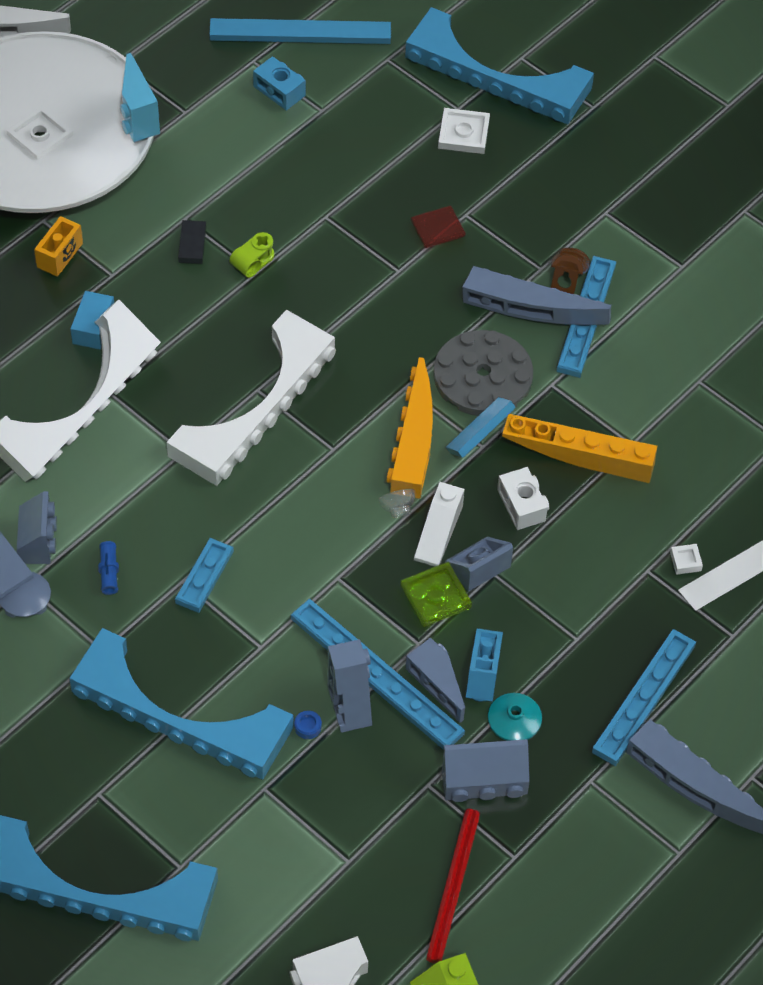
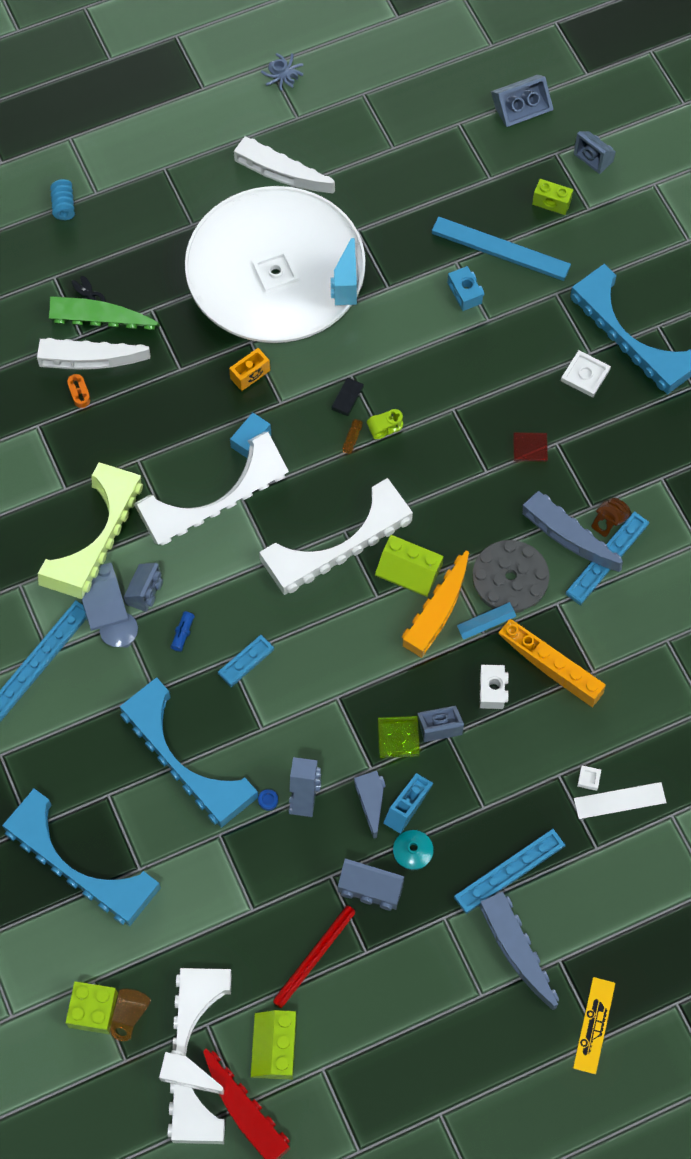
camera: 25 degrees right, 10 degrees up
dark azure tile [291,598,465,750] -> none
clear piece [378,489,415,518] -> none
white slope [414,482,465,568] -> none
none -> clear orange axle [342,419,362,454]
none -> lime slope [375,535,444,597]

